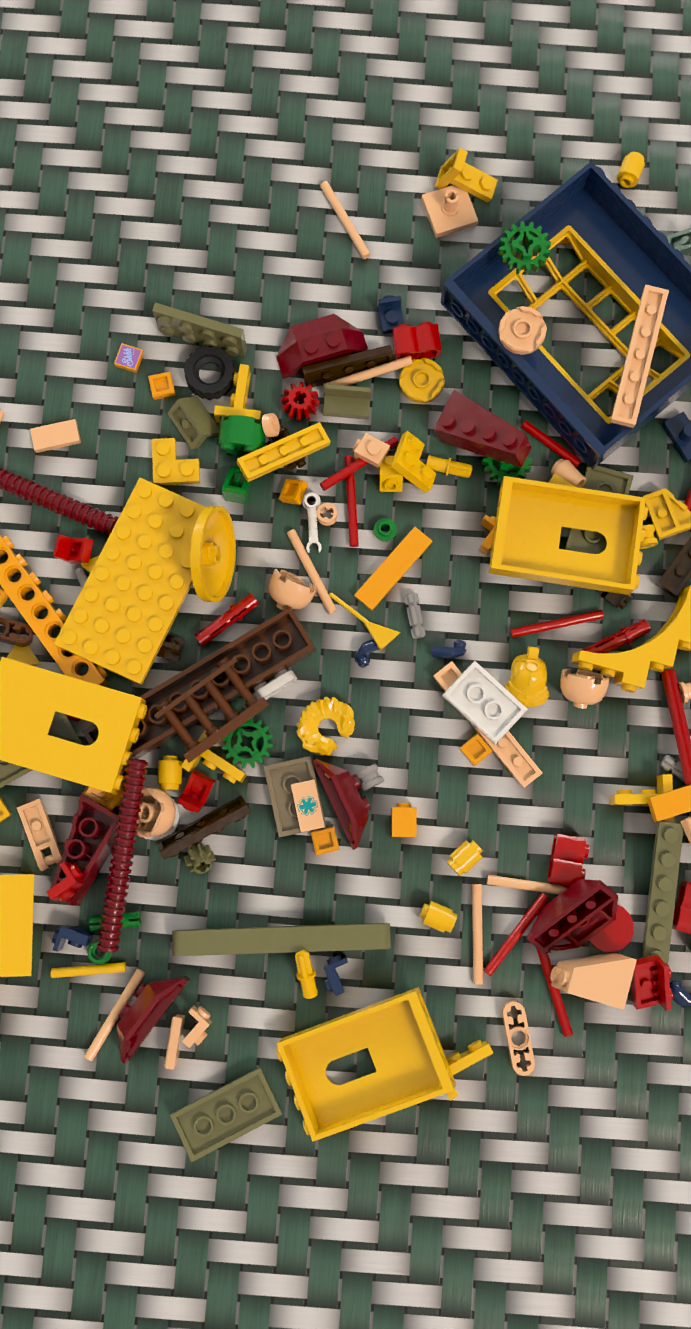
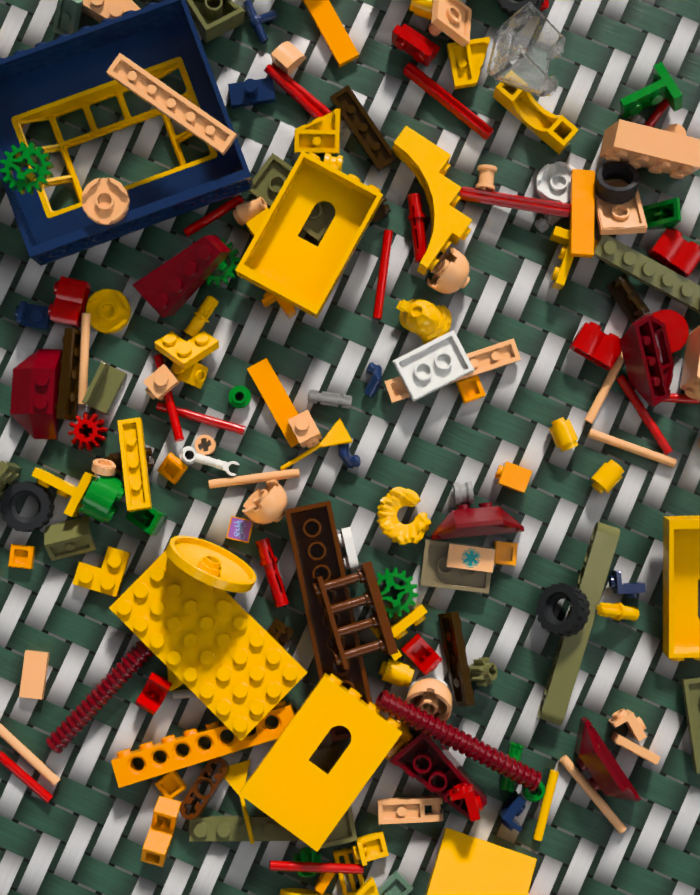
camera: 70 degrees left, 5 degrees up
none -> medium lavender tile [226,516,254,543]
none -> light nougat bracket [288,409,322,448]
none -> black tyre [536,583,590,637]
none -> dark brown hinge [606,274,650,323]

